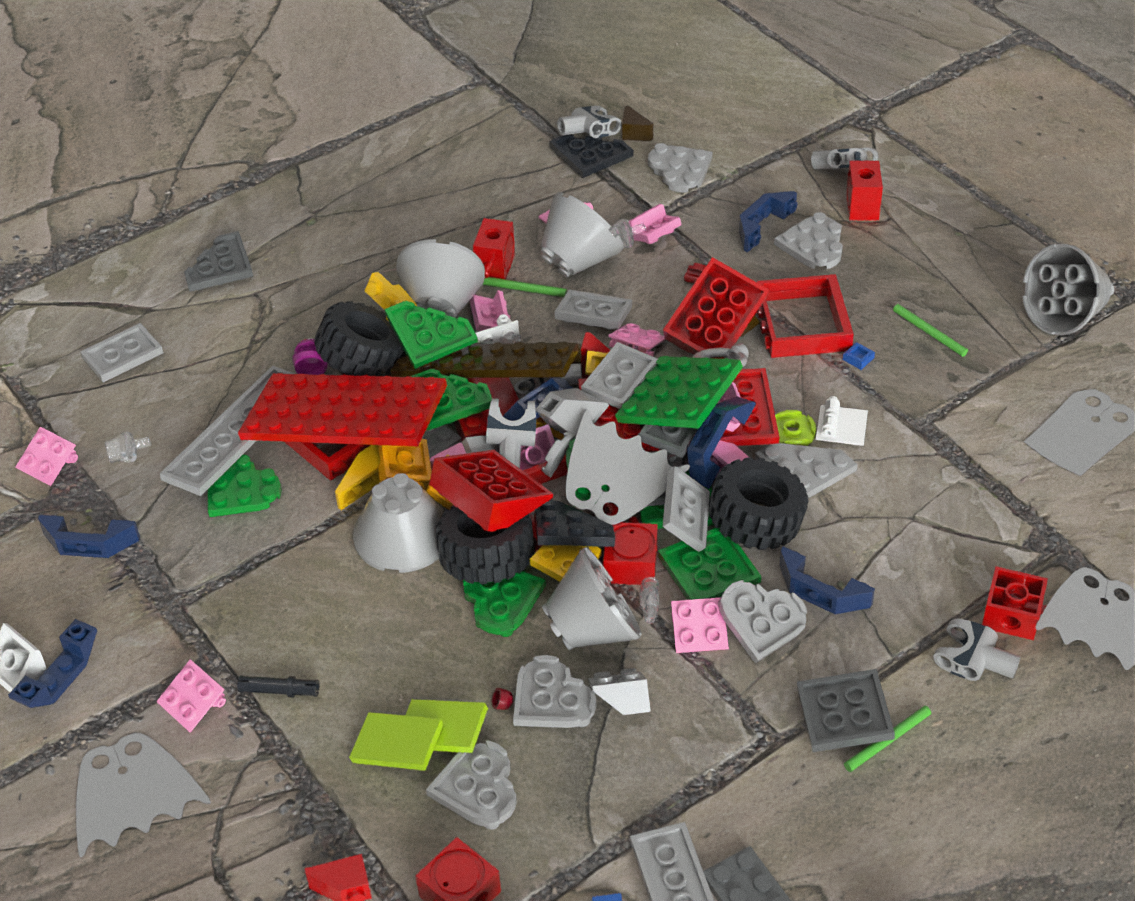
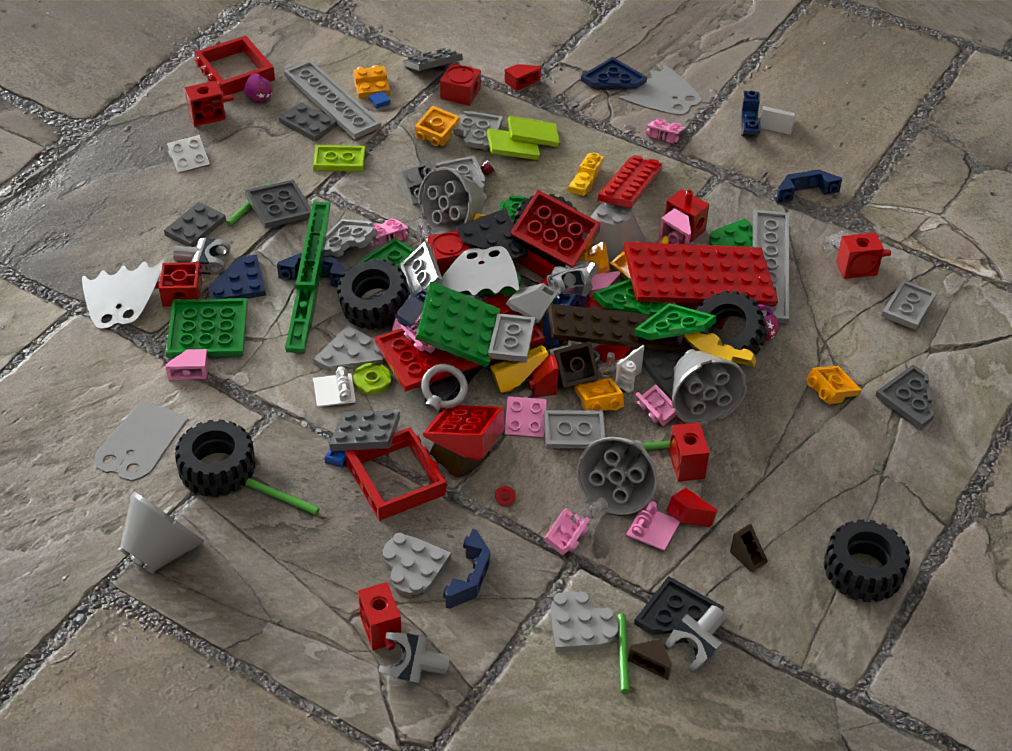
camera: 155 degrees right, 0 degrees up
bright pink hinge [15,427,78,486] -> none
black pin [237,675,320,698] -> none
light grey tile [542,432,576,478] -> none
none -> dark grey plate [164,202,226,247]
none -> green plate [166,298,248,358]
none -> bright pink slope [166,349,209,380]
none -> white hinge [167,135,210,173]
none -> black tyre [175,419,256,497]
none -> dark blue plate [208,255,266,299]
none -> green slope [285,202,331,353]
none -> lime tile [313,145,366,172]
none -> dark grey plate [329,409,401,451]
none -> light orange plate [415,106,460,146]
none -> yellow slope [568,153,604,196]
none -> light orange plate [574,377,624,411]
none -> dark blue plate [580,57,647,89]
none -> red plate [597,155,663,209]
none -> bright green bar [617,614,630,694]
none -> bright pink slope [658,208,691,244]
none -> red piece [665,189,710,242]
none -> red slope [666,488,718,527]
none -> dark brown slope [730,524,768,572]
none -> light orange plate [806,366,862,404]
none -> black tyre [824,519,910,602]
none -> red piece [836,232,891,279]

